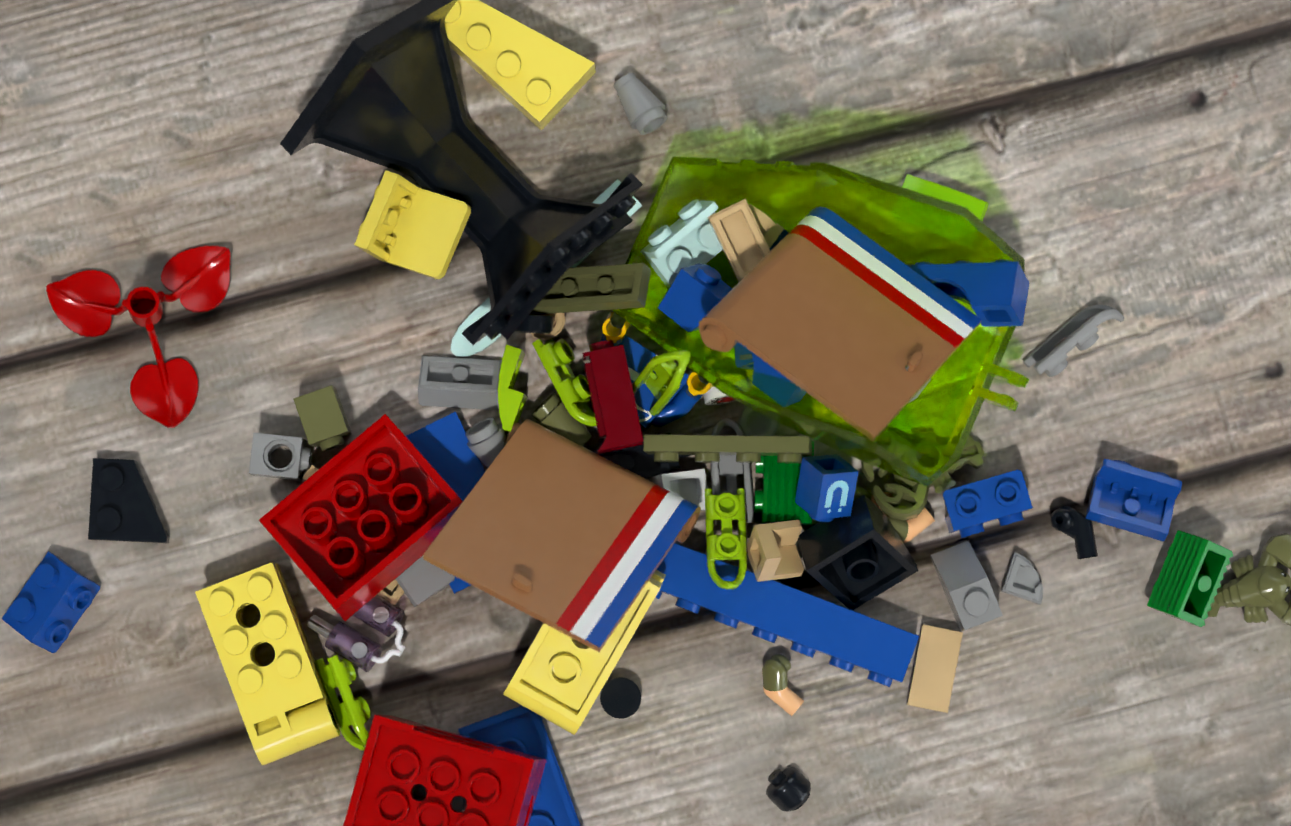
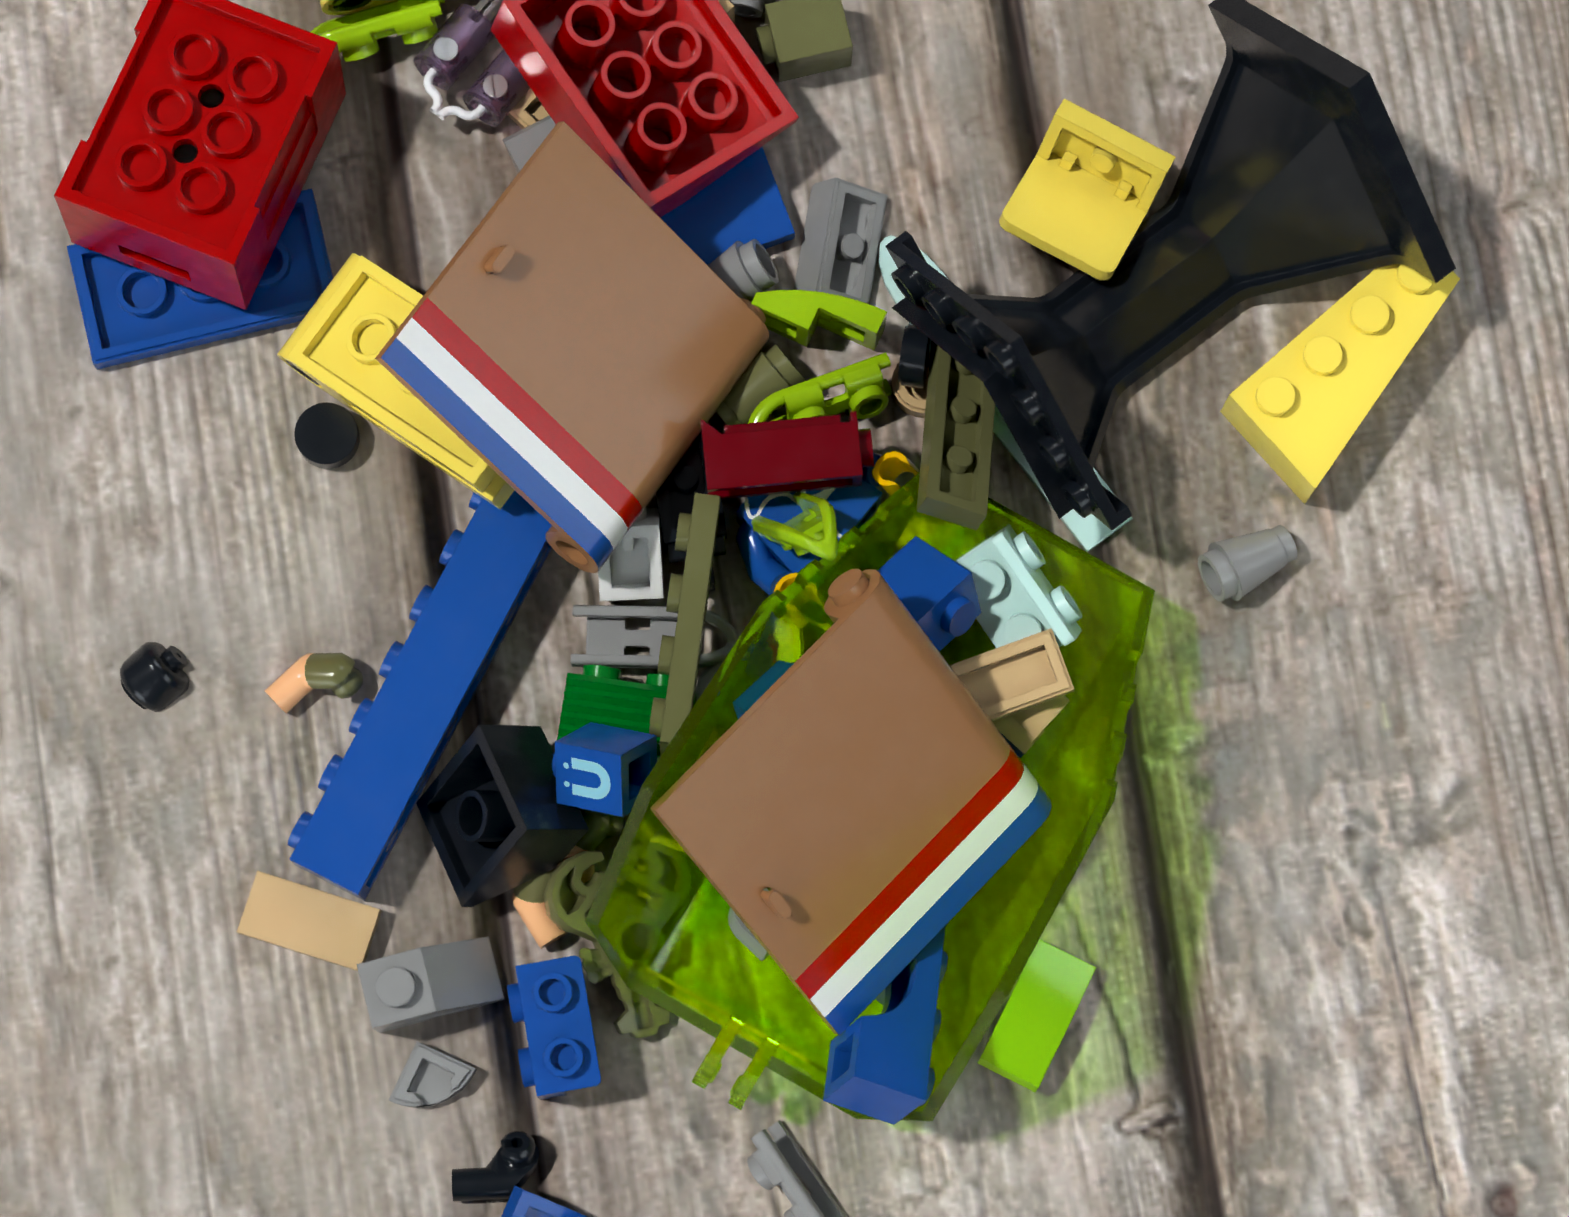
camera: 90 degrees right, 5 degrees down
lime piece [705,488,747,589] -> none
tan panel [747,520,804,582] -> none

